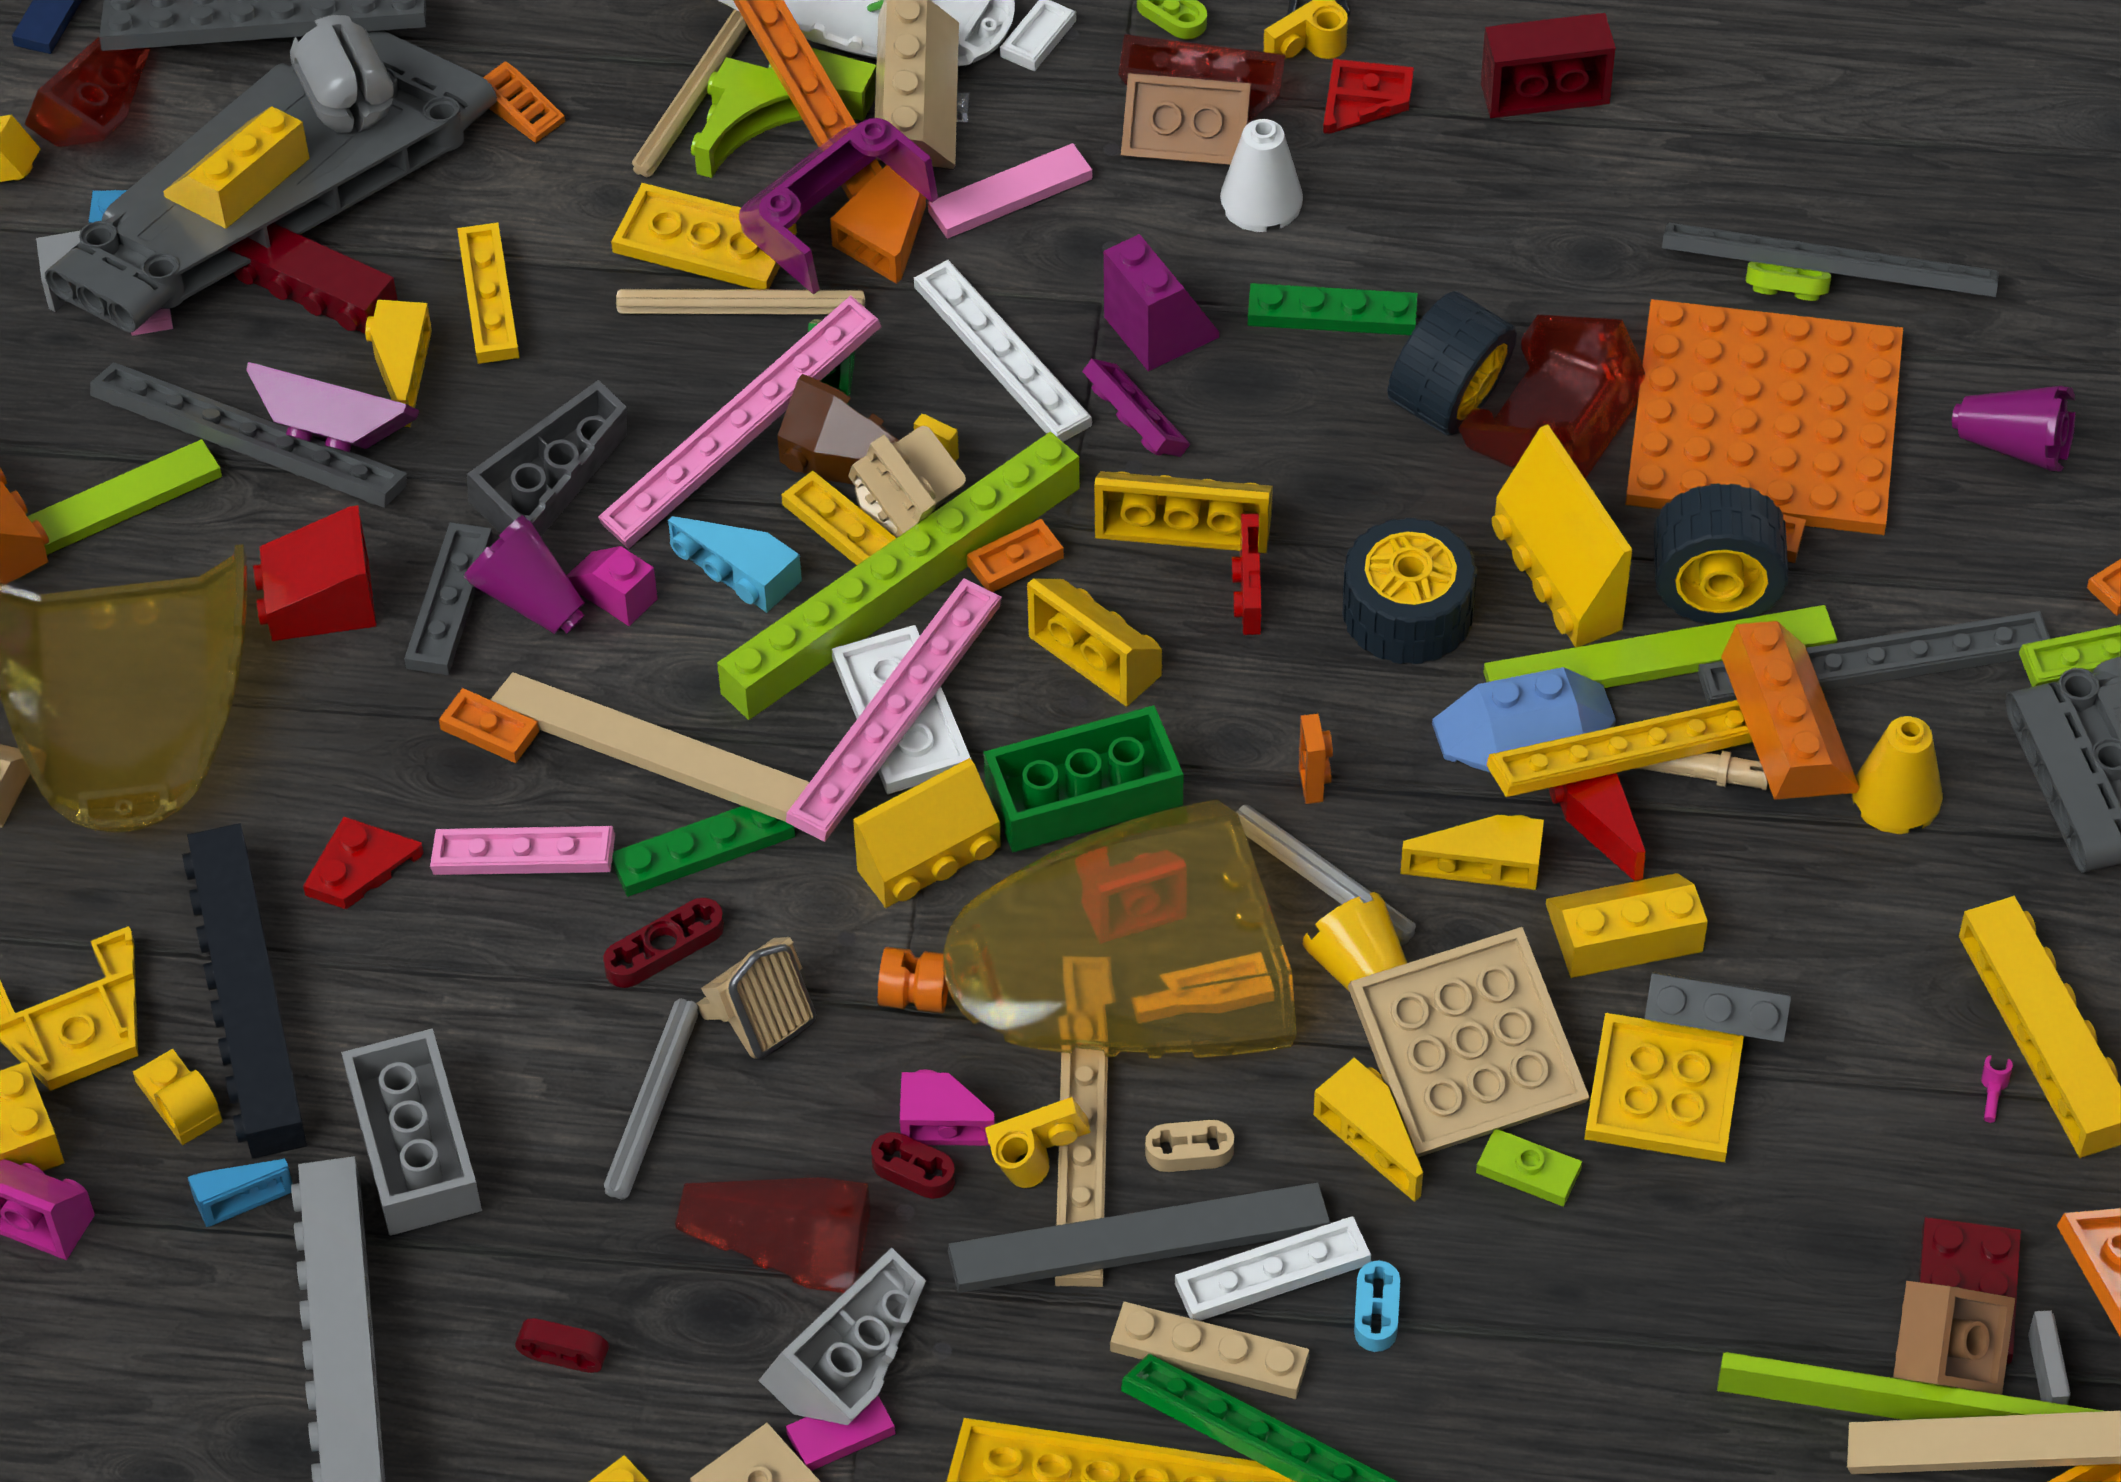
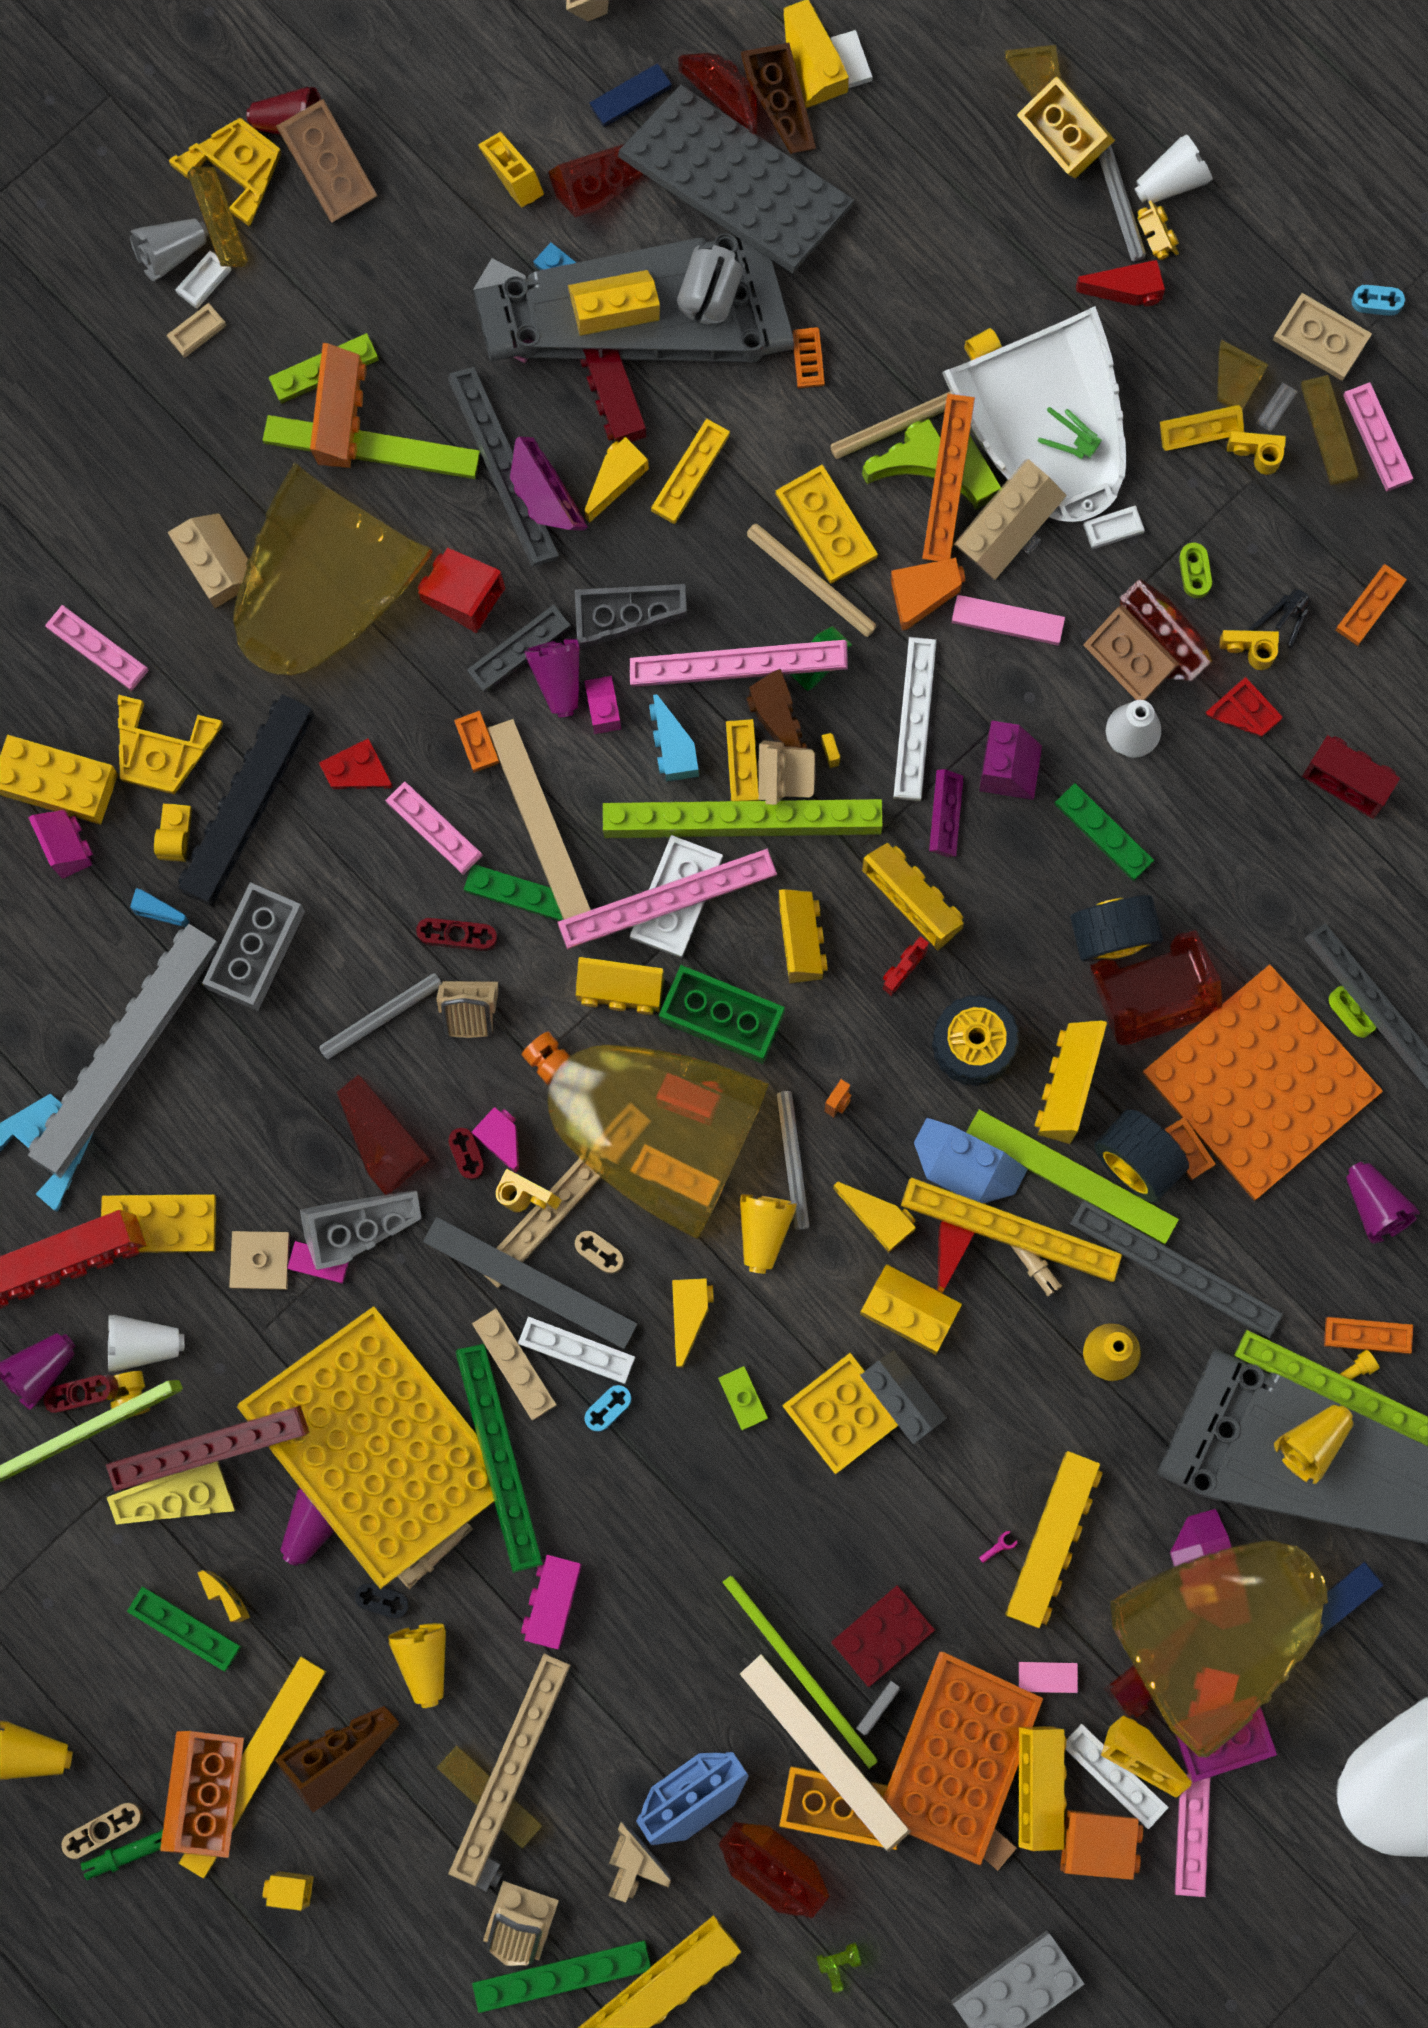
camera: 45 degrees right, 25 degrees up
dark red beam [515,1318,609,1373] -> none
magenta windscreen [739,118,938,295] -> none
orange plate [967,519,1064,592] -> none
tan plate [1348,927,1590,1158] -> none
orange slope [1721,621,1860,800] -> none
medium nougat slope [1893,1281,2015,1395] -> none

